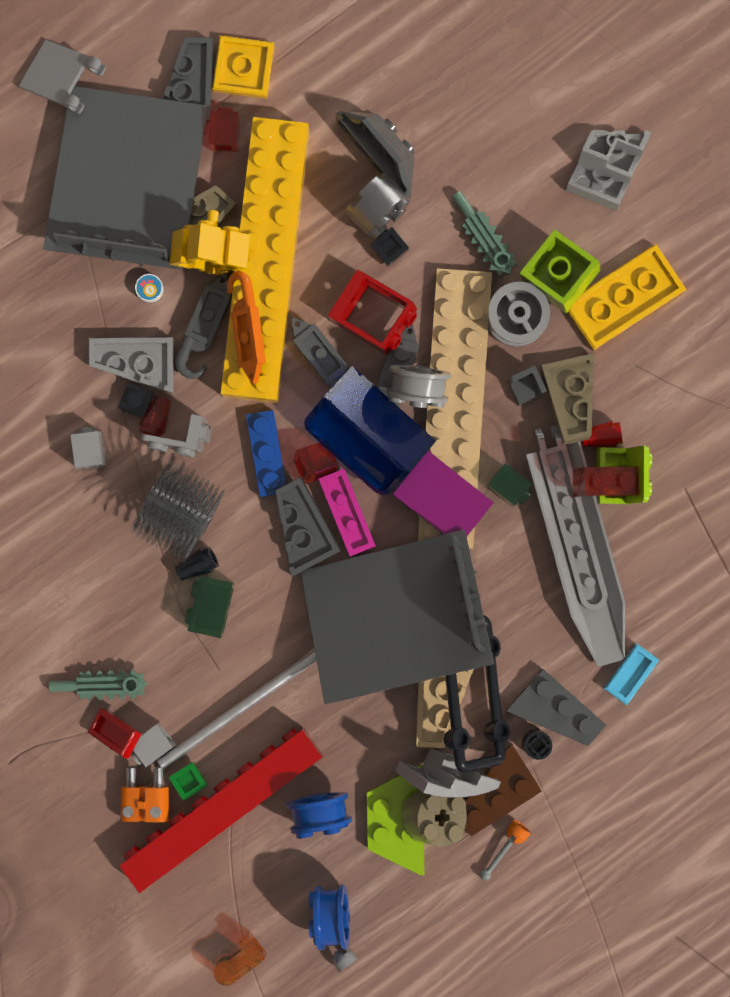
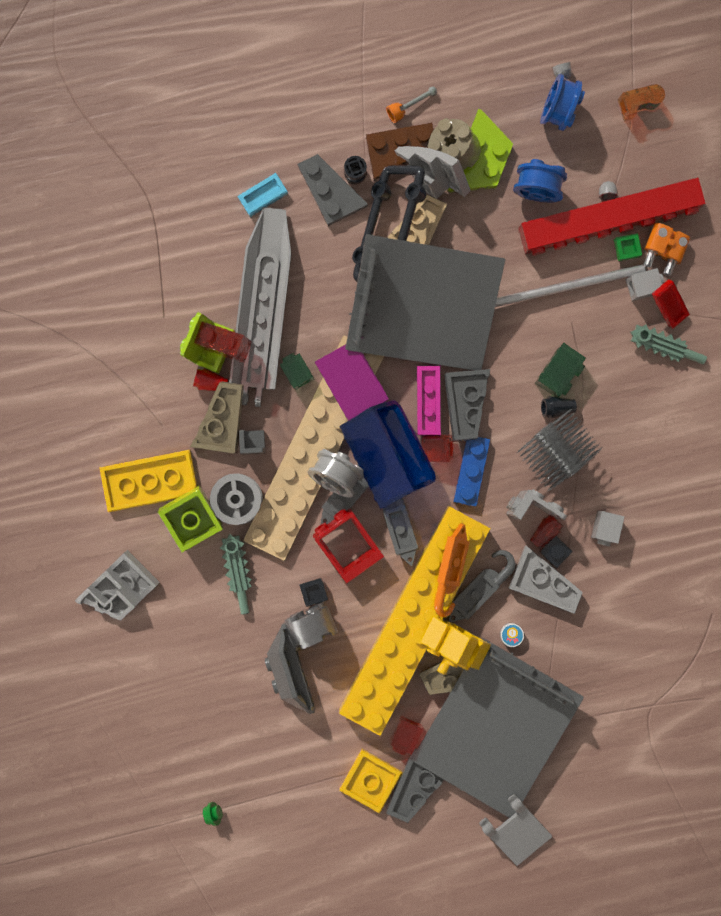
camera: 160 degrees left, 0 degrees up
none -> light grey hinge [599,181,618,201]

